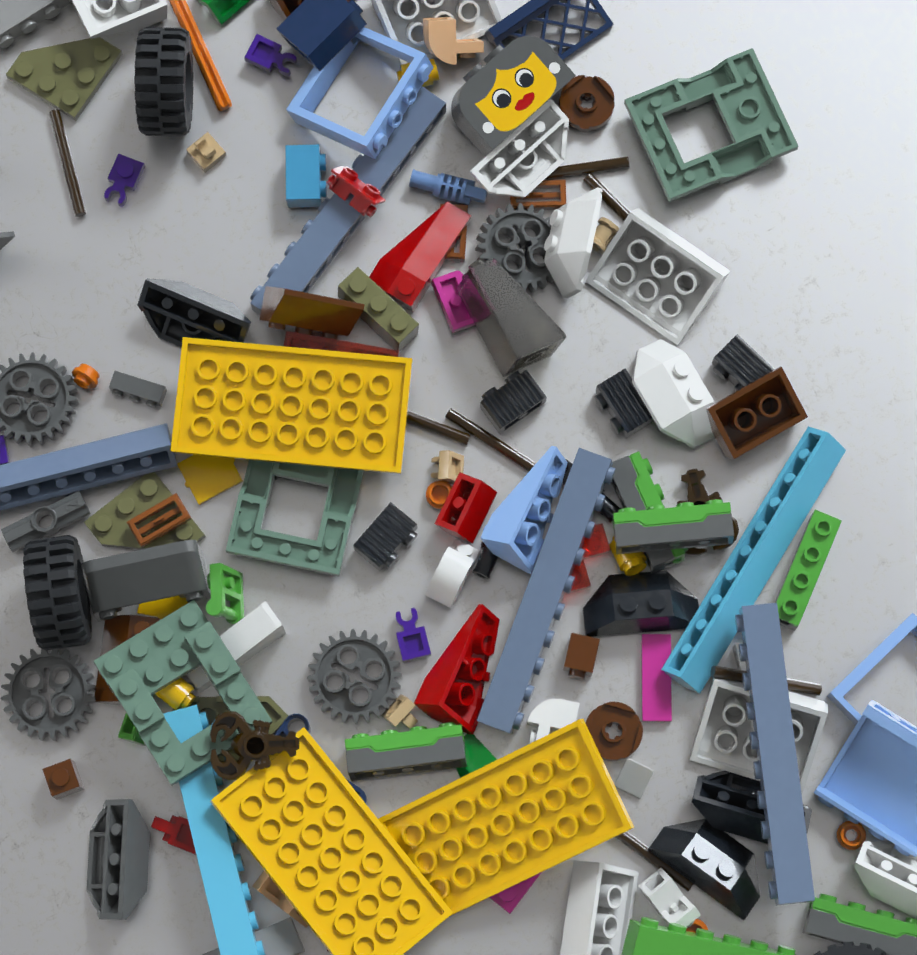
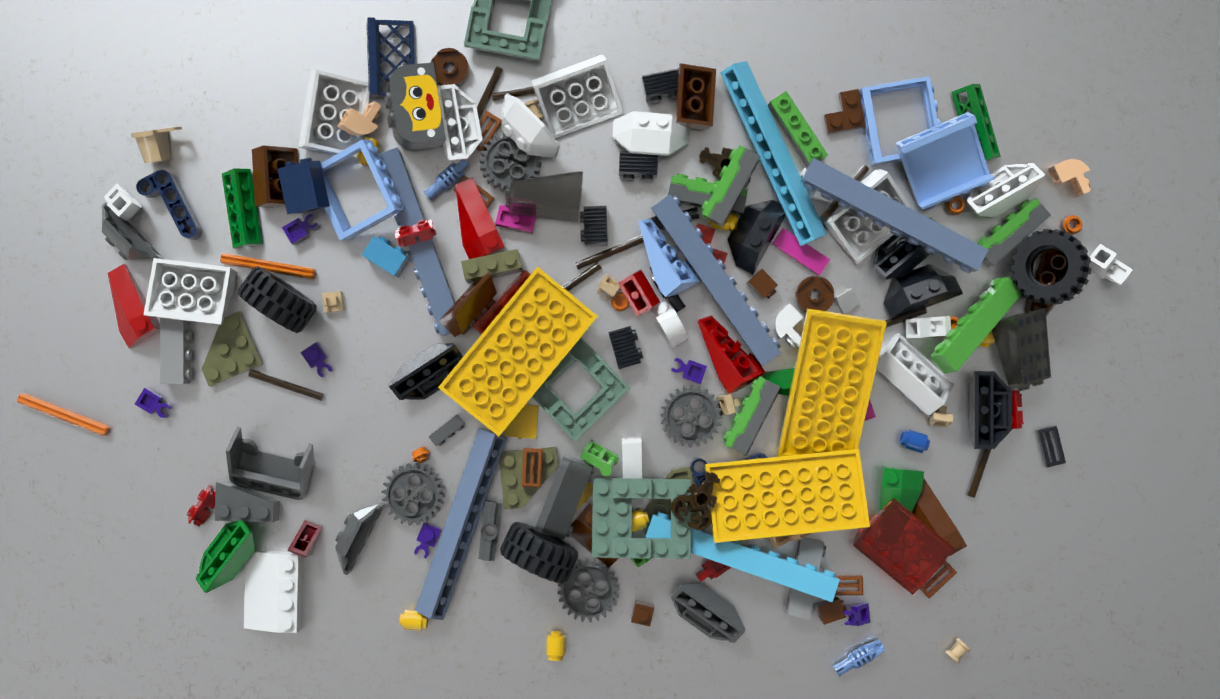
camera: 60 degrees left, 10 degrees up
none -> reddish brown plate [824,89,866,134]

